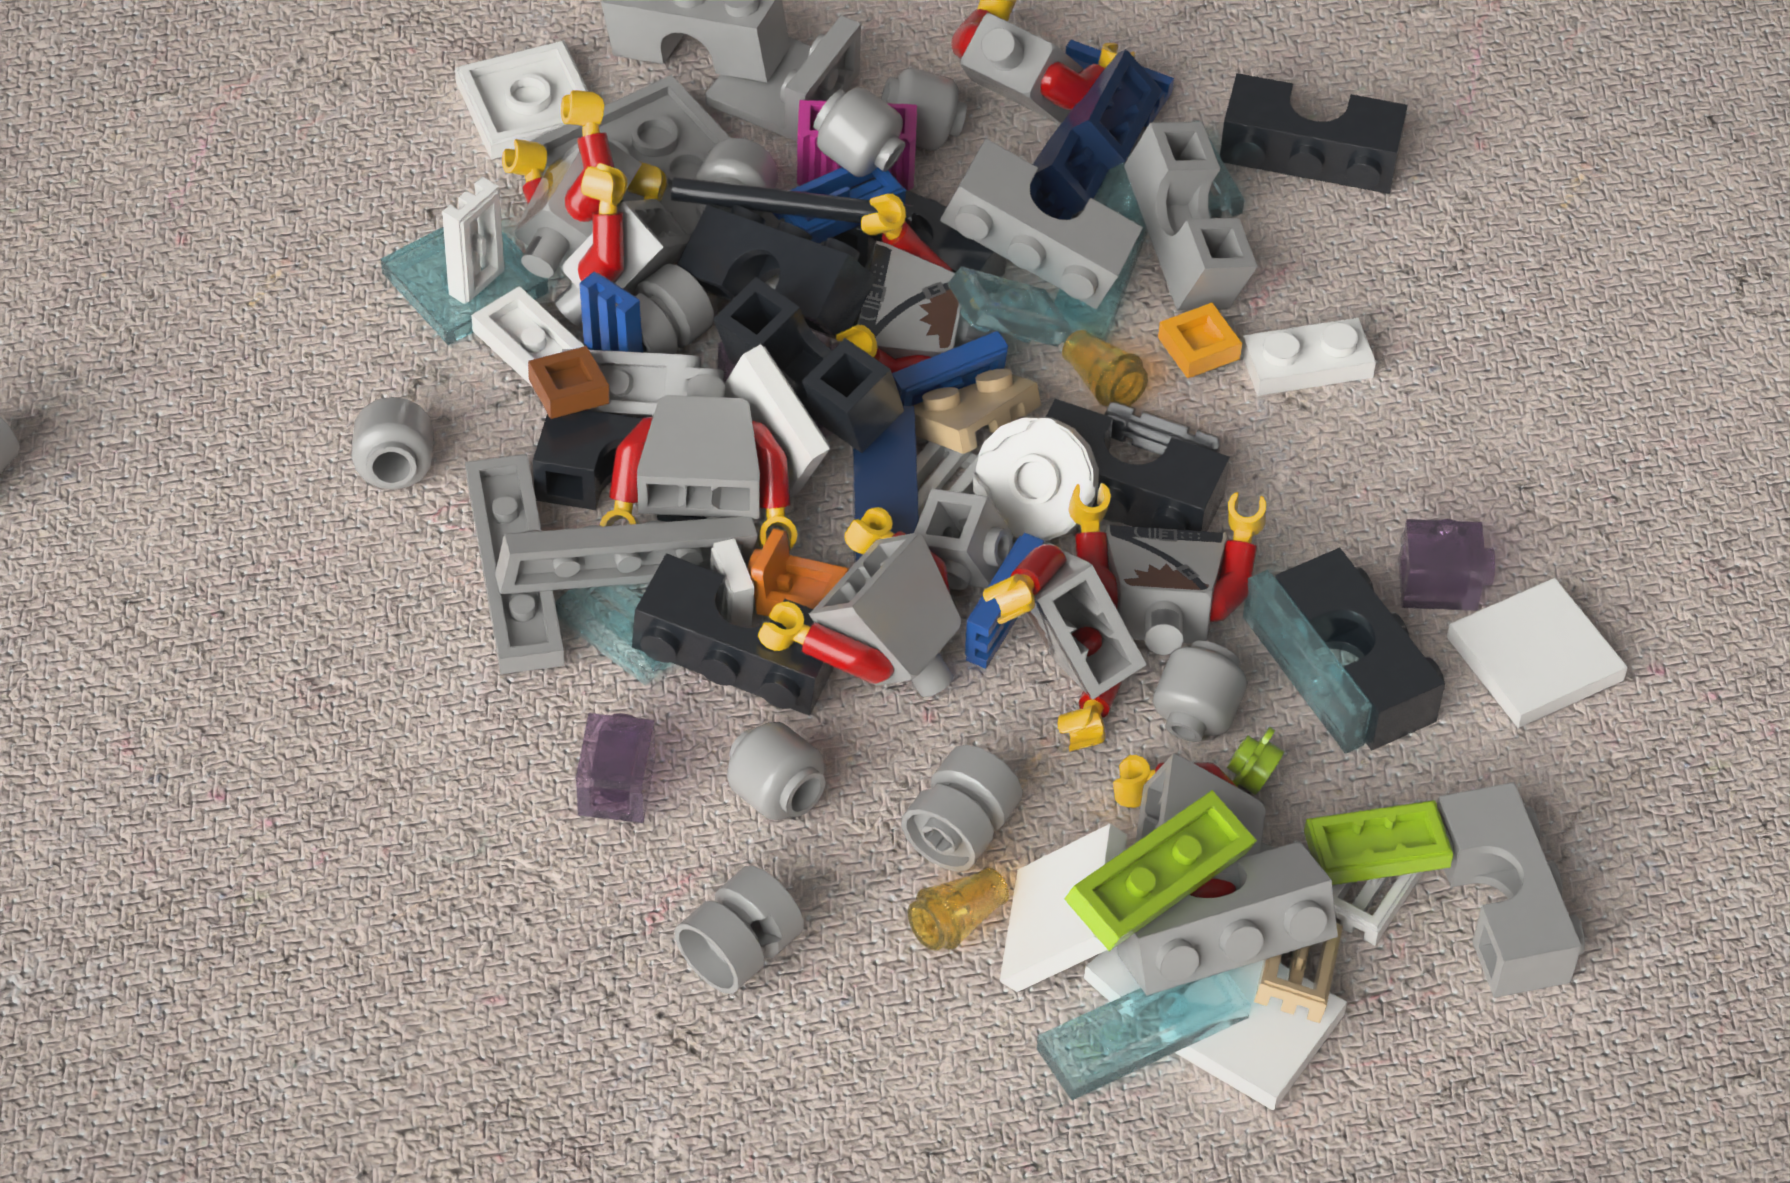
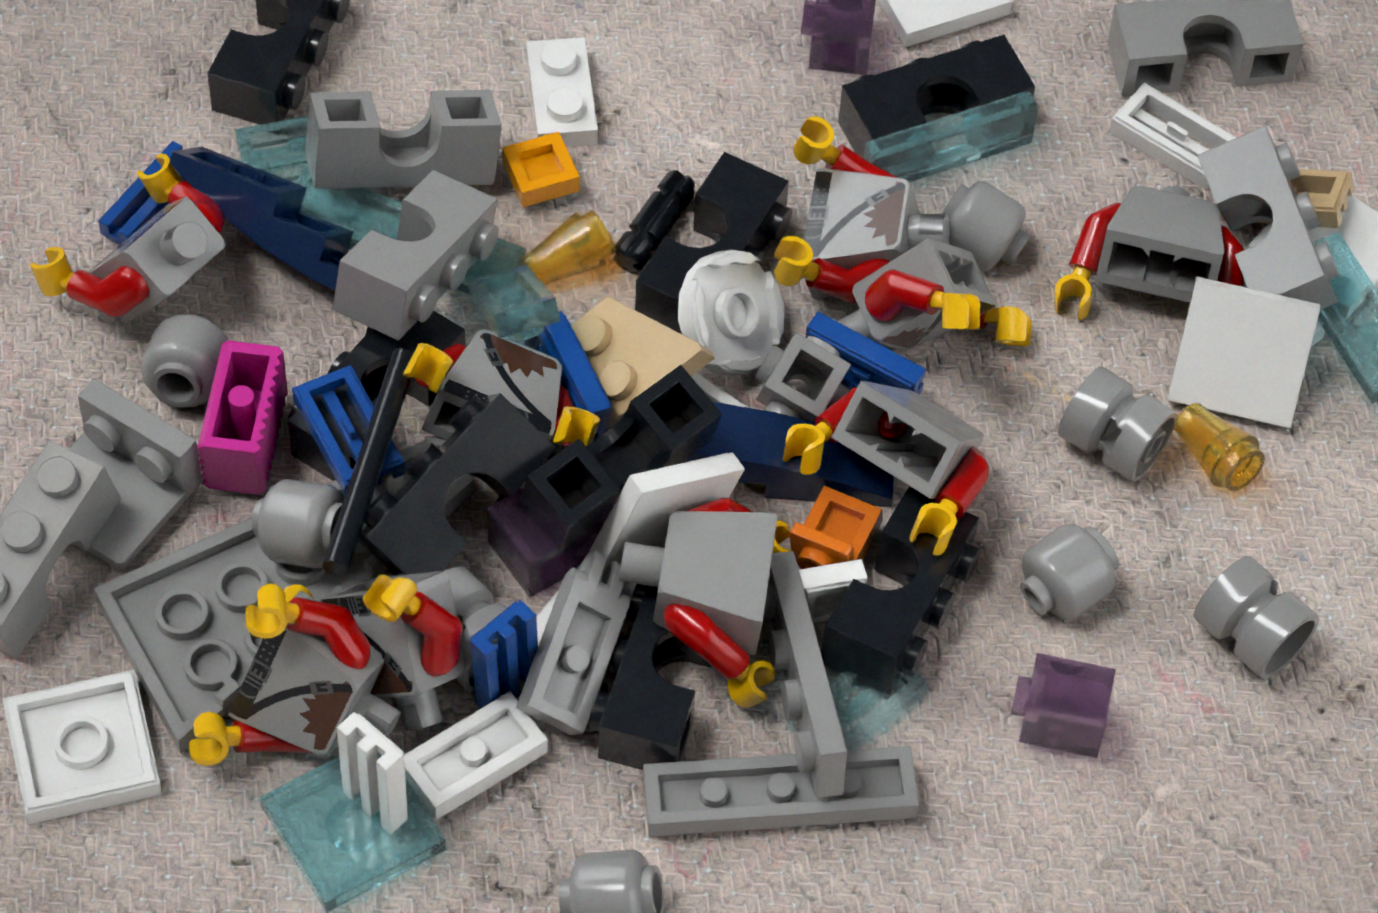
camera: 85 degrees left, 5 degrees up
dark orange plate [528,346,609,419] -> none
light grey head [813,87,905,177] -> none
lime plate [1064,790,1257,951] -> none
lime plate [1226,727,1285,795] -> none
lime plate [1304,800,1453,885] -> none

